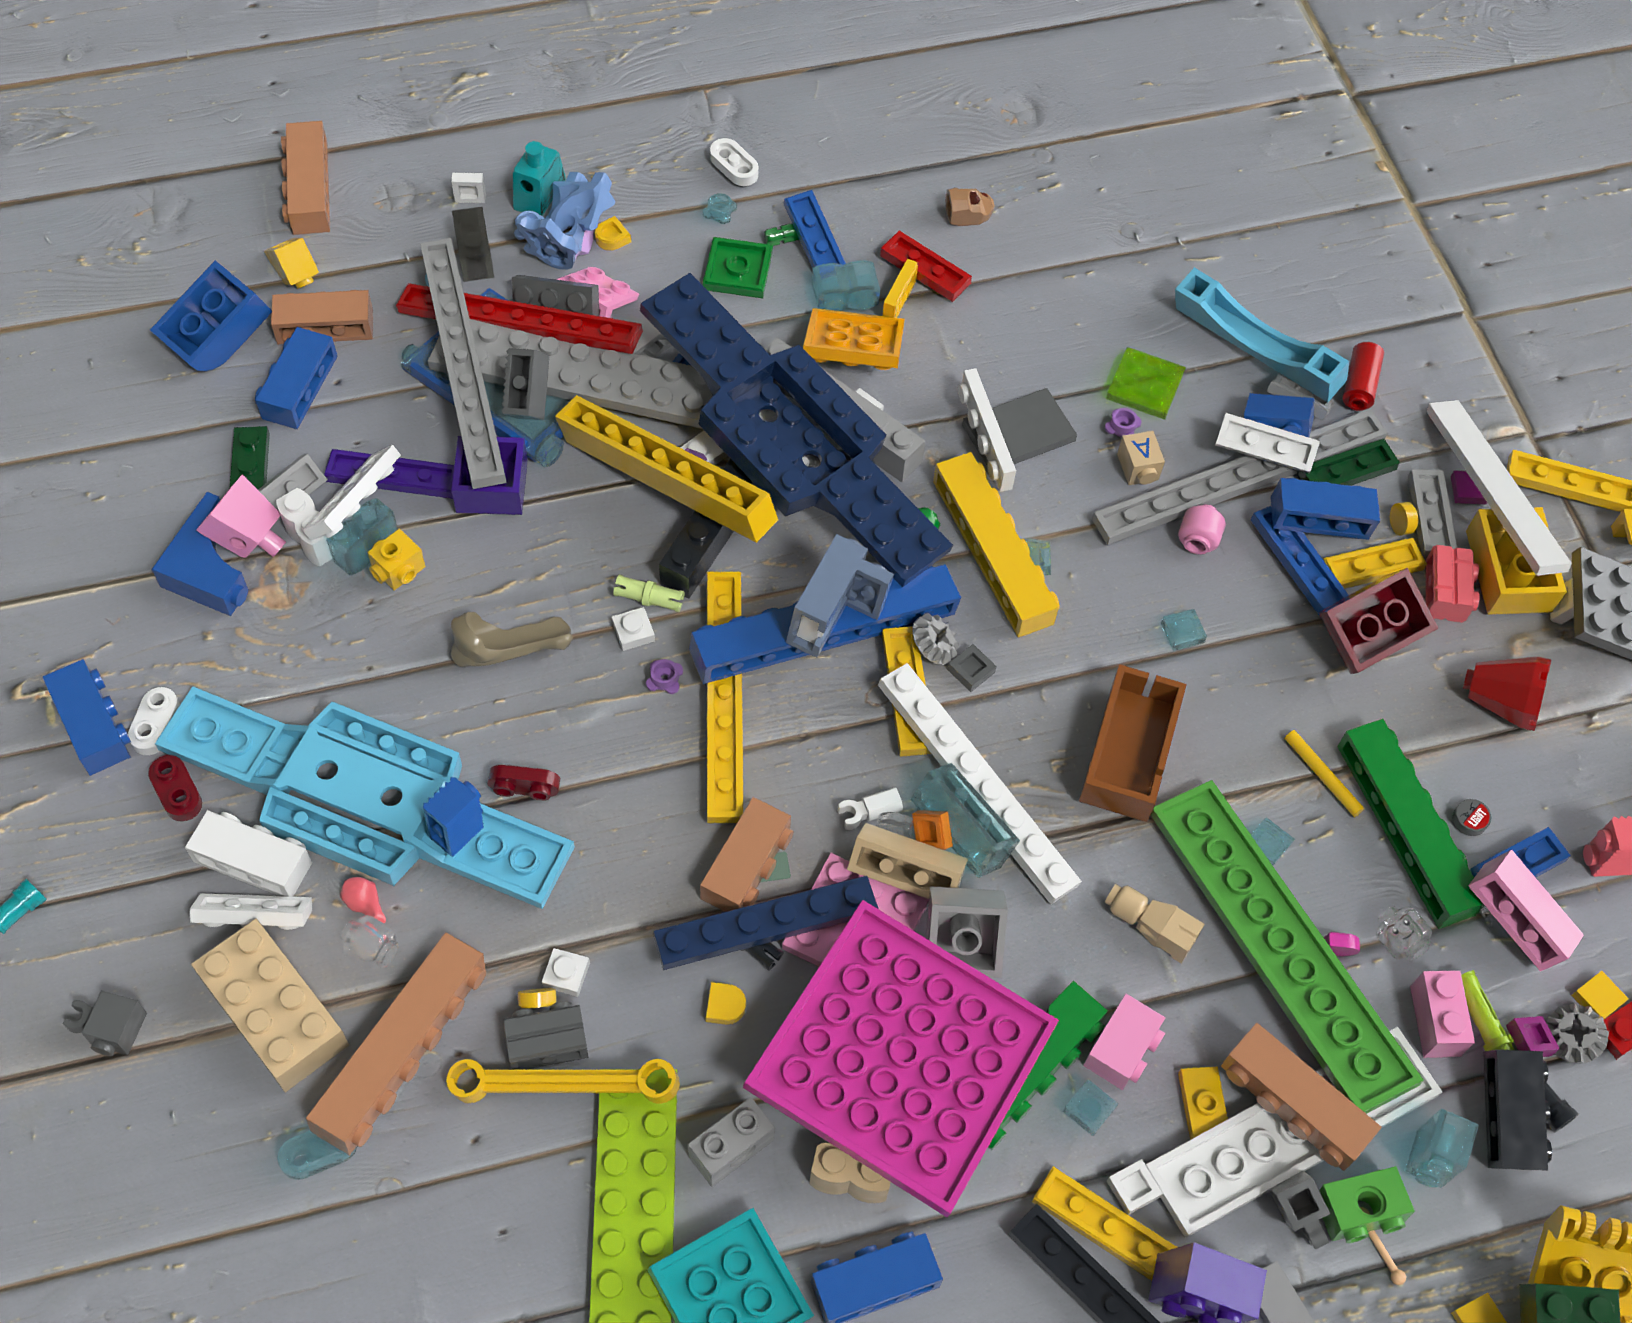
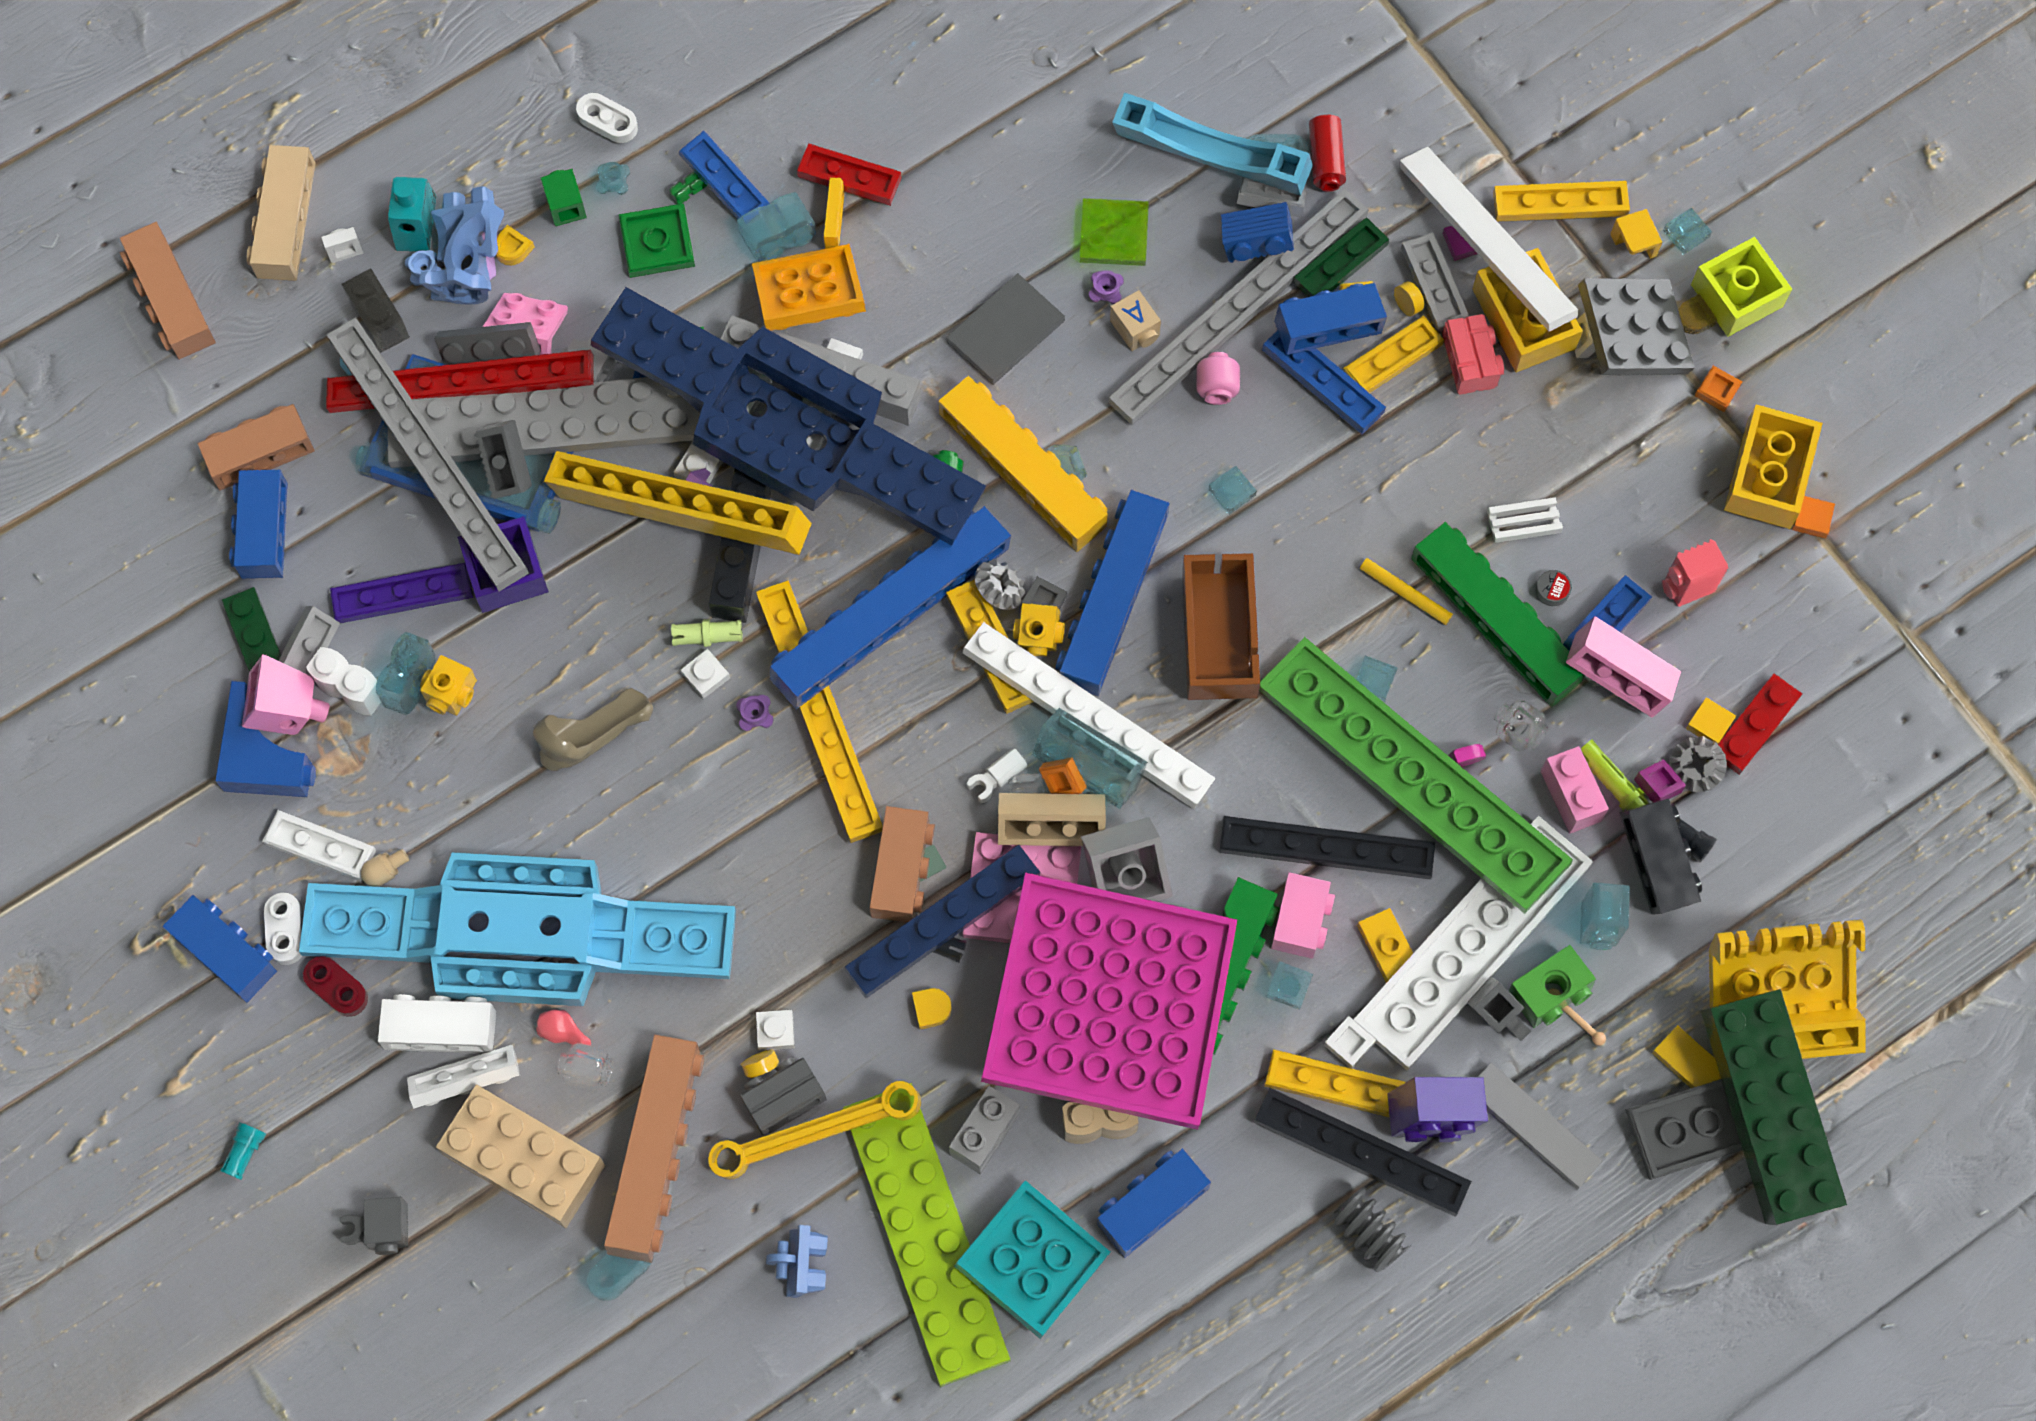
camera: 15 degrees left, 10 degrees up
blue brick [150,260,272,371] -> none
yellow slope [264,238,319,289] -> none
white plate [303,445,401,541] -> none
blue brick [423,777,484,857] -> none
dark red plate [487,765,561,801] -> none
sand blue brick [786,534,894,658] -> none
medium nougat rock [945,187,995,226] -> none
white plate [958,368,1016,492] -> none
tan piece [1105,884,1205,964] -> none
white plate [1215,413,1320,474] -> none
nougat brick [1221,1023,1382,1171] -> none
dark red brick [1319,568,1438,674] -> none
red cone [1463,657,1551,731] -> none
none -> tan brick [247,145,316,281]
none -> white tile [262,810,376,882]
none -> tan cylinder [361,849,410,887]
none -> green brick [540,168,587,227]
none -> medium blue hips [766,1225,828,1298]
none -> yellow brick [1013,603,1065,657]
none -> blue brick [1055,490,1170,697]
none -> black tile [1219,816,1435,880]
none -> white tile [1487,497,1563,543]

